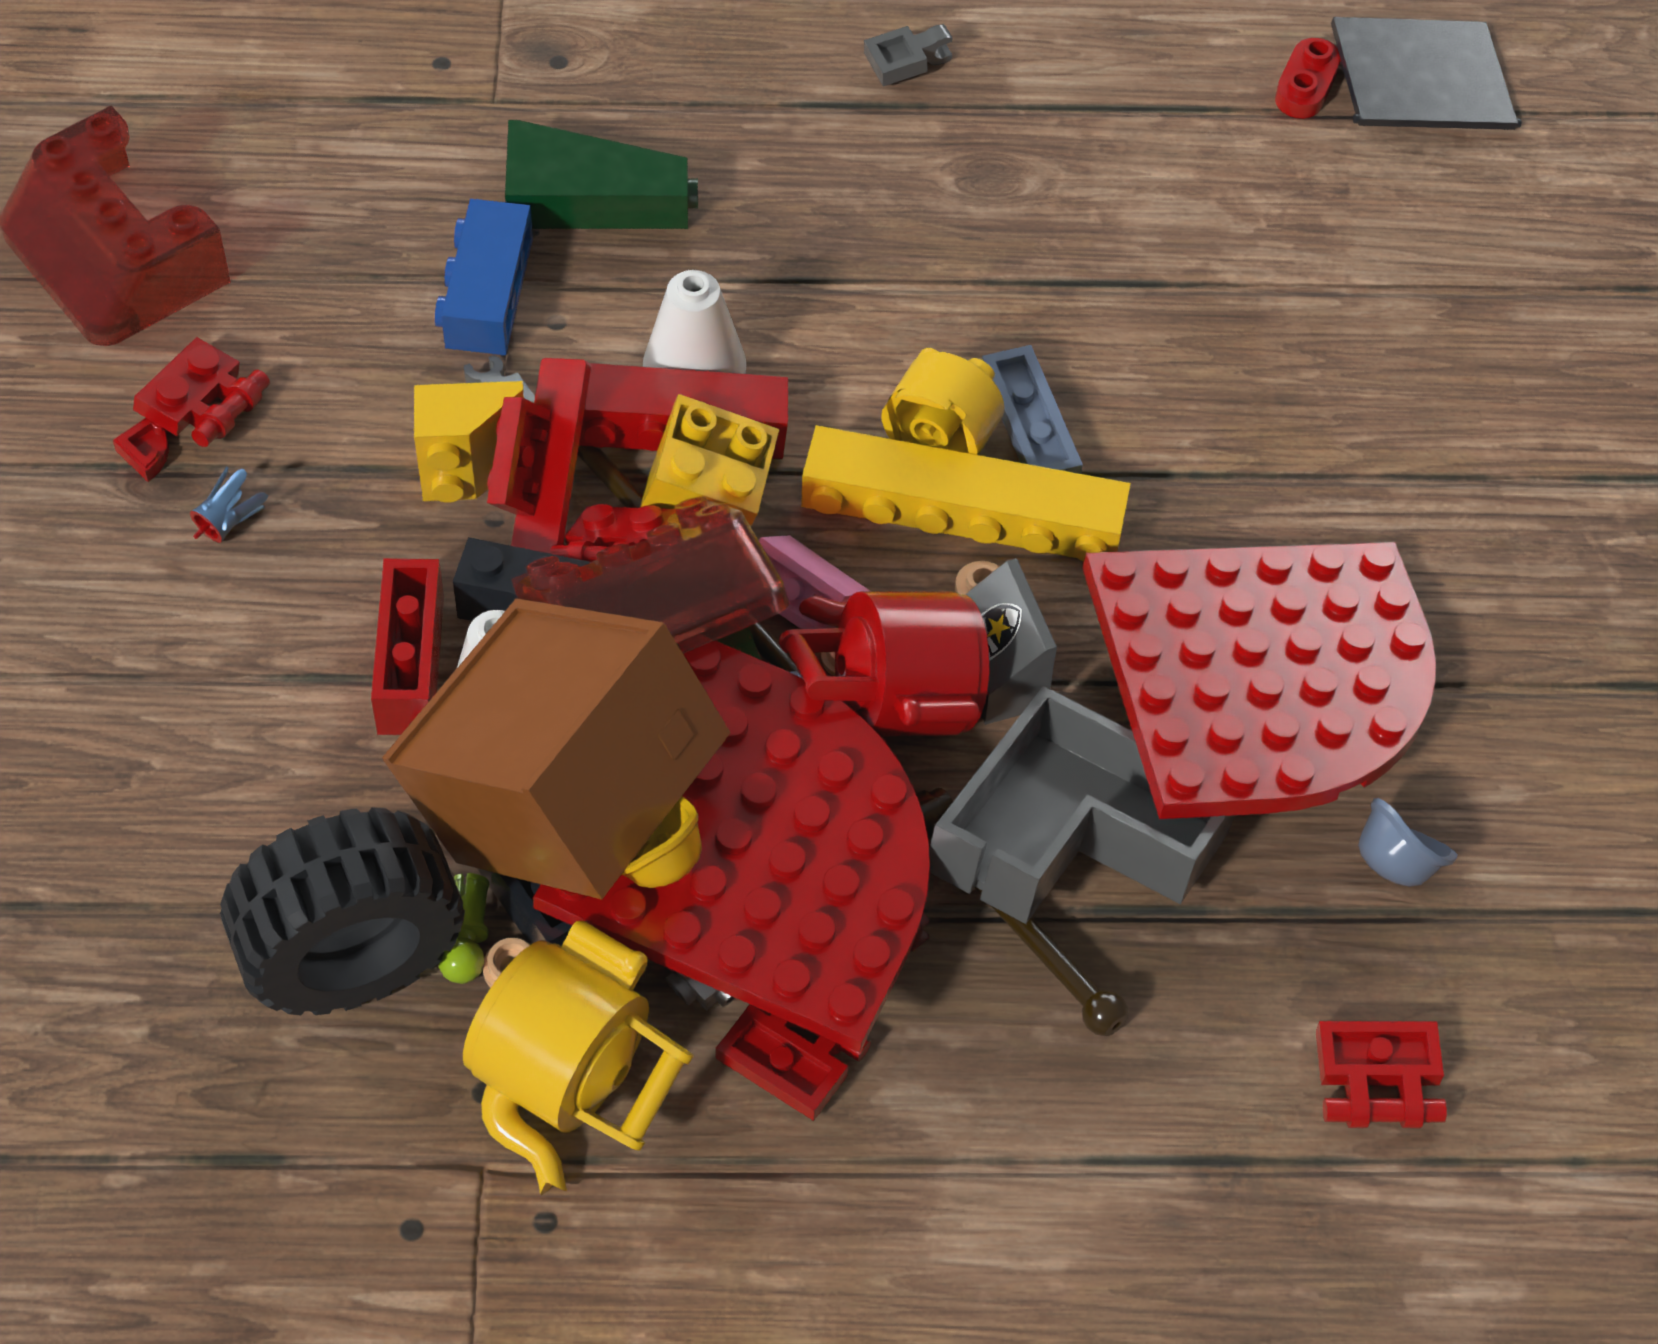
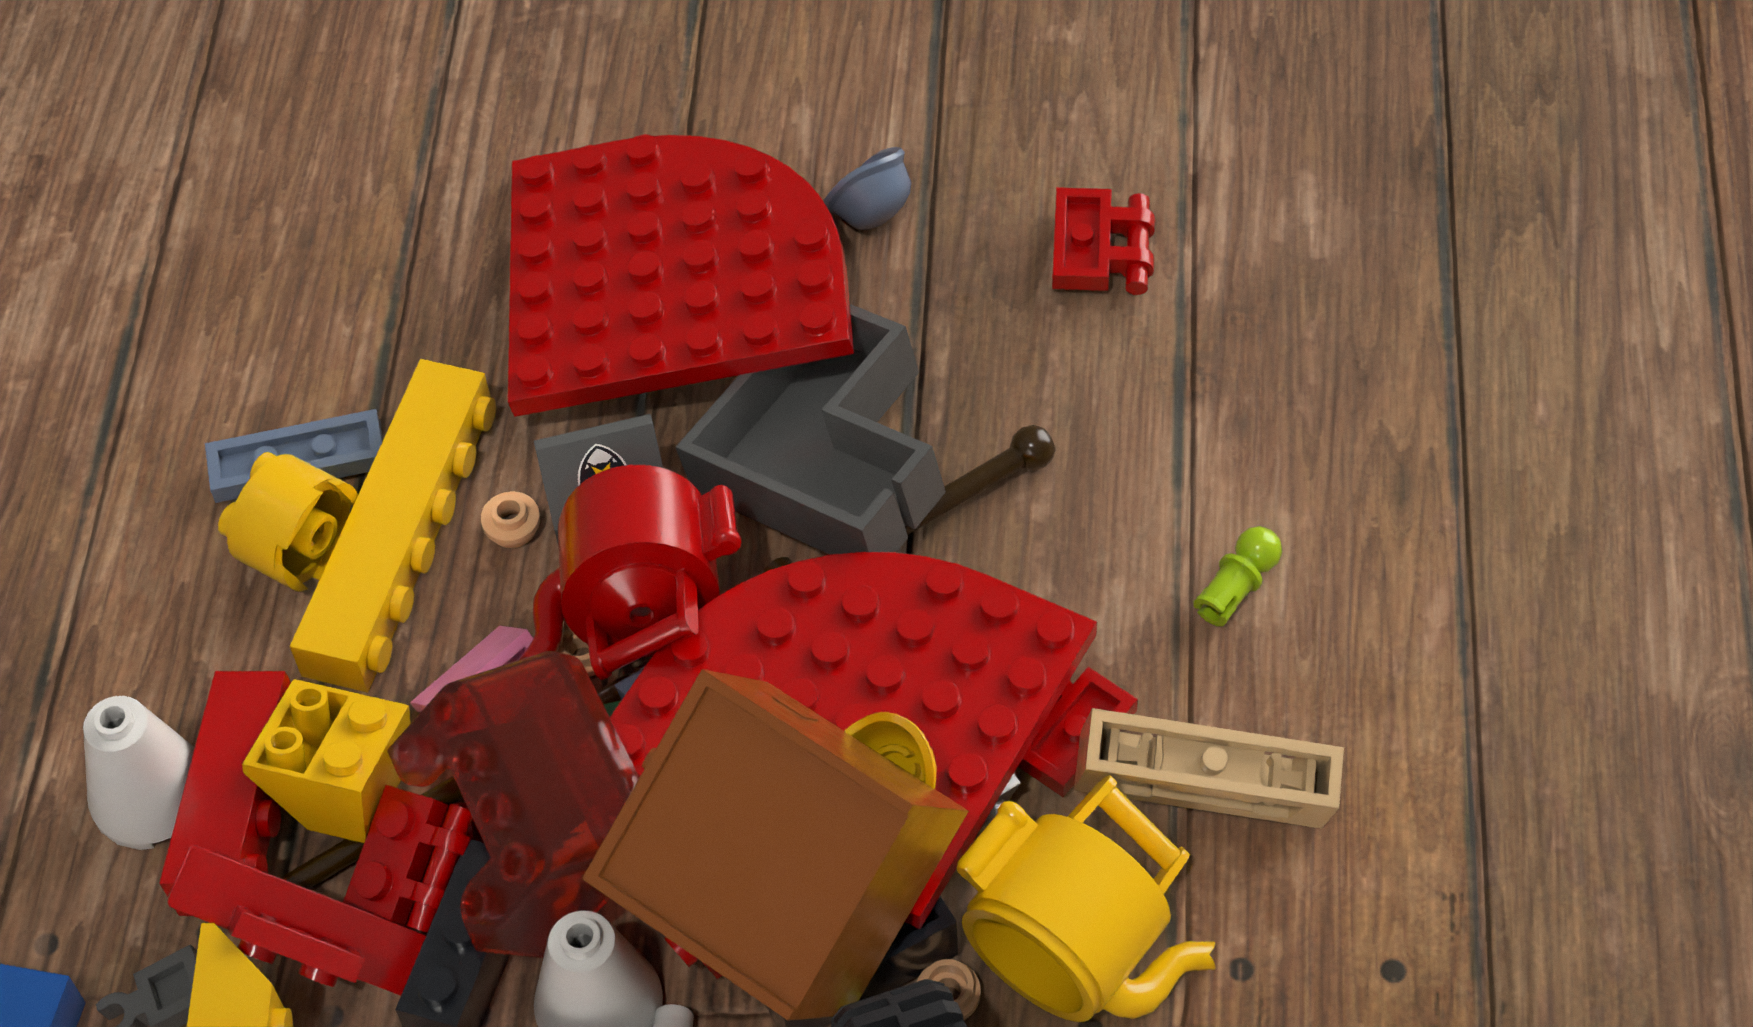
camera: 80 degrees left, 0 degrees up
none -> tan brick [1074,708,1344,829]
none -> lime pin [1193,526,1282,626]

